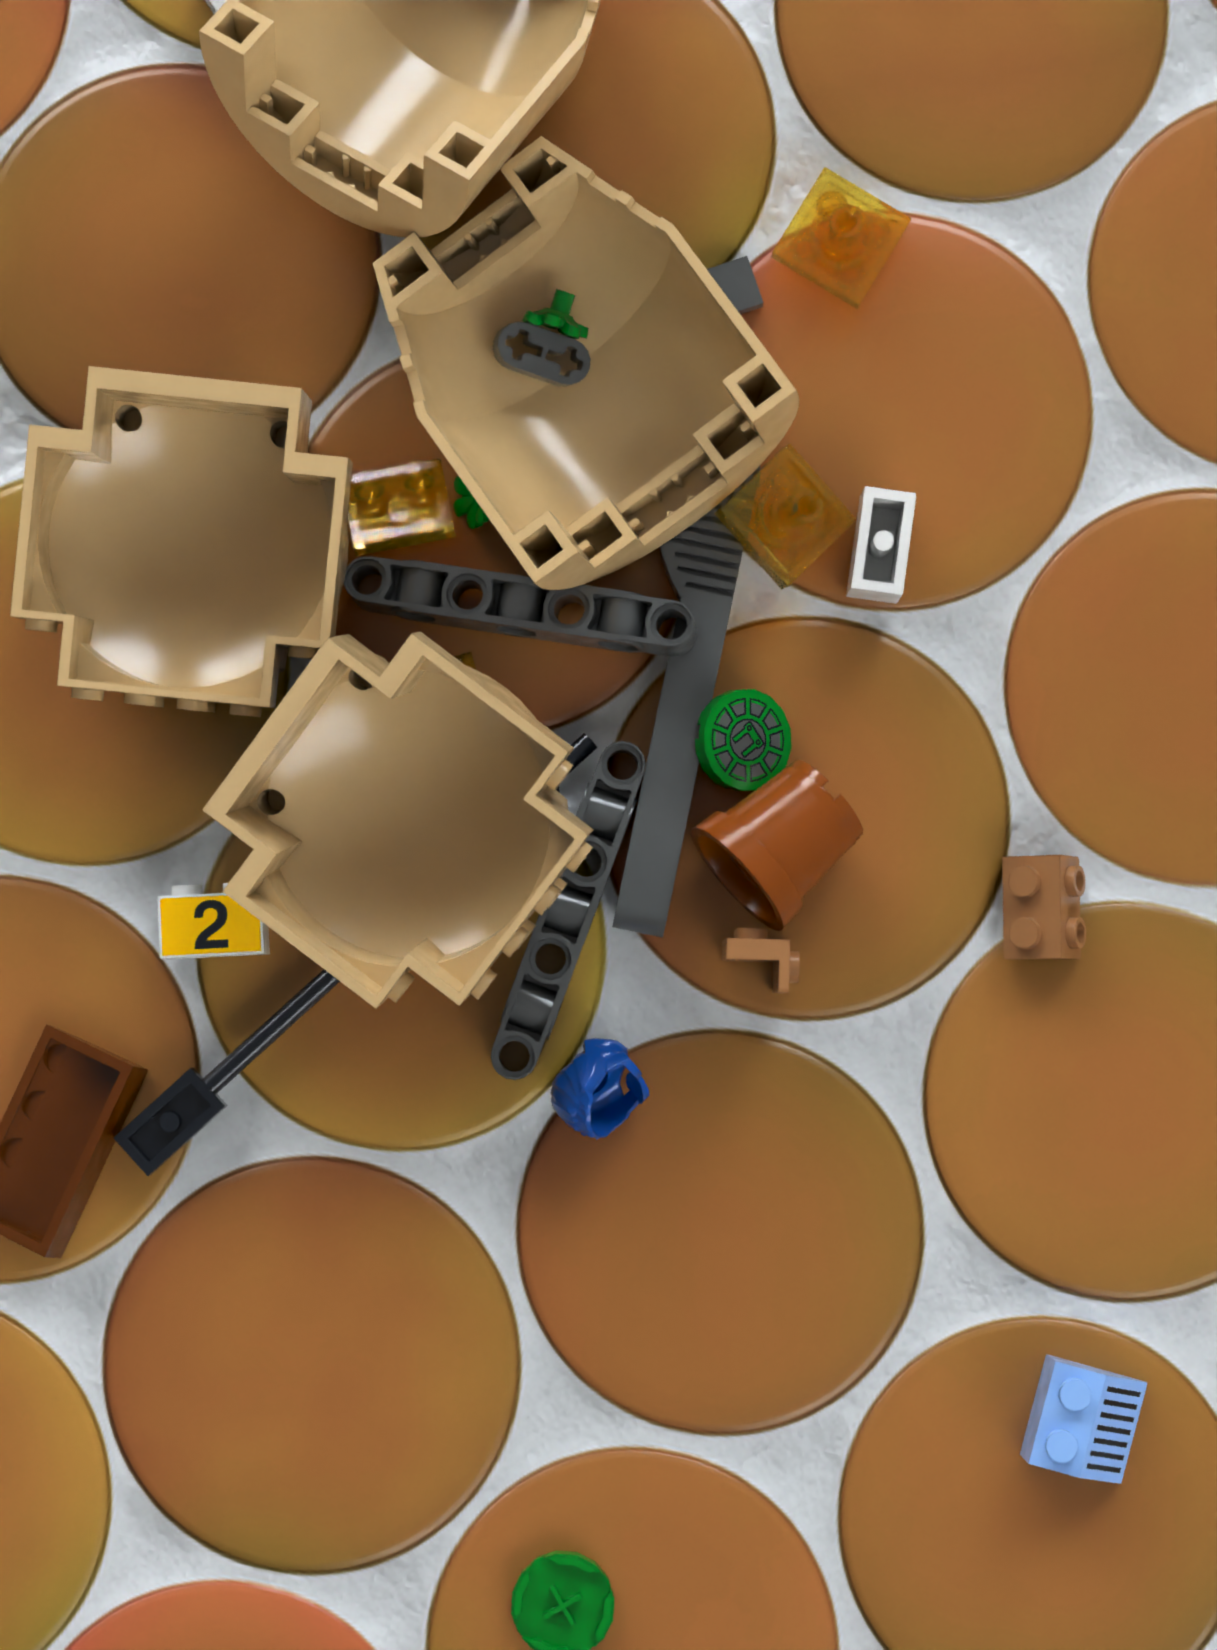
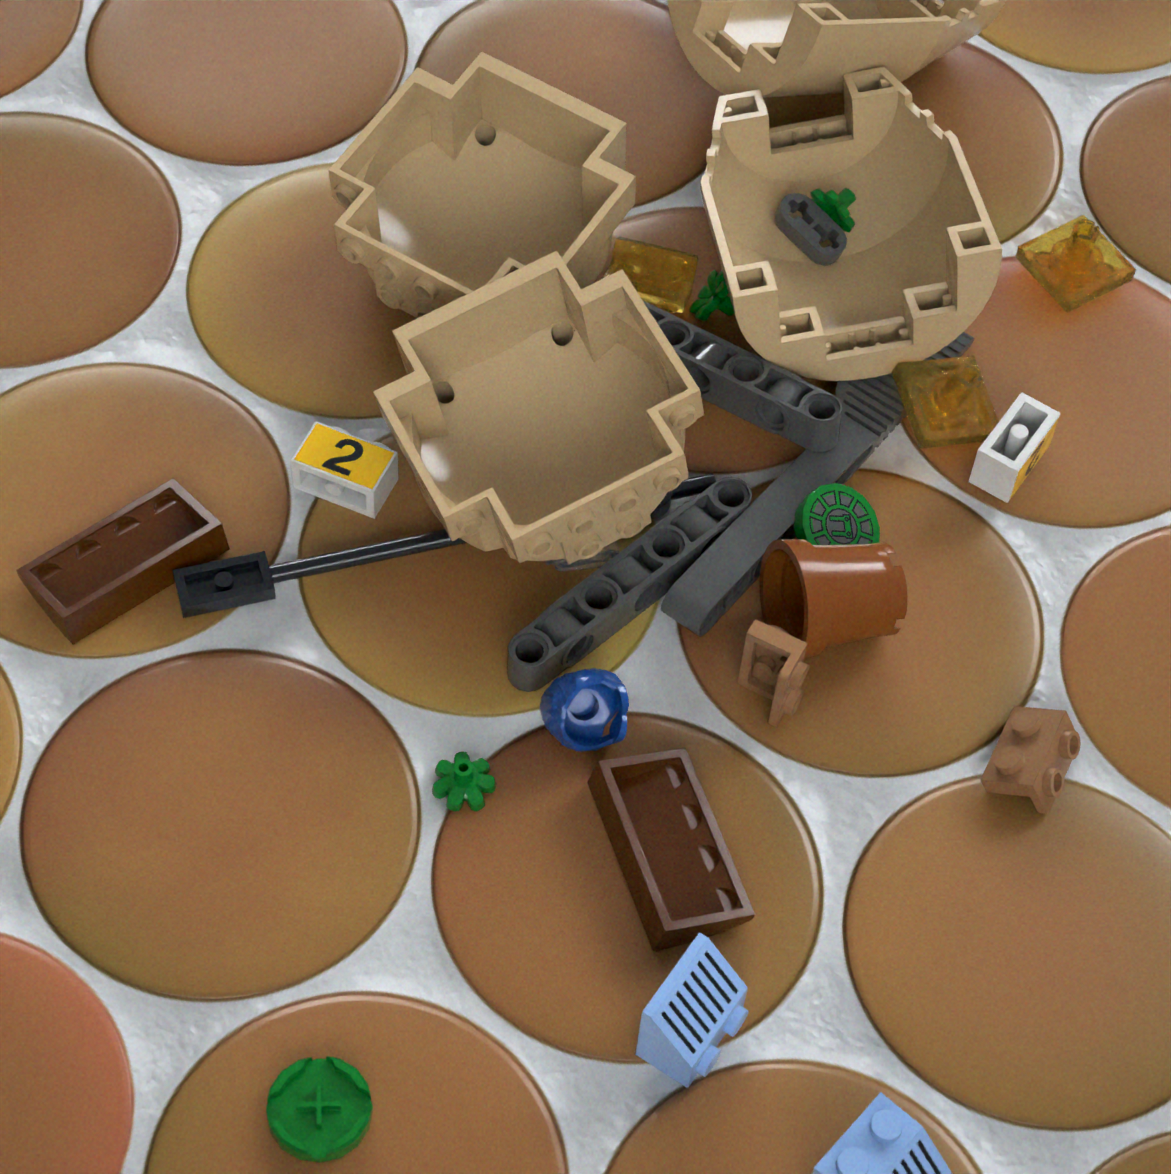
camera: 25 degrees right, 30 degrees down
none -> green plant [432,752,496,811]
none -> reddish brown slope [587,748,755,951]
none -> light blue slope [635,932,749,1088]

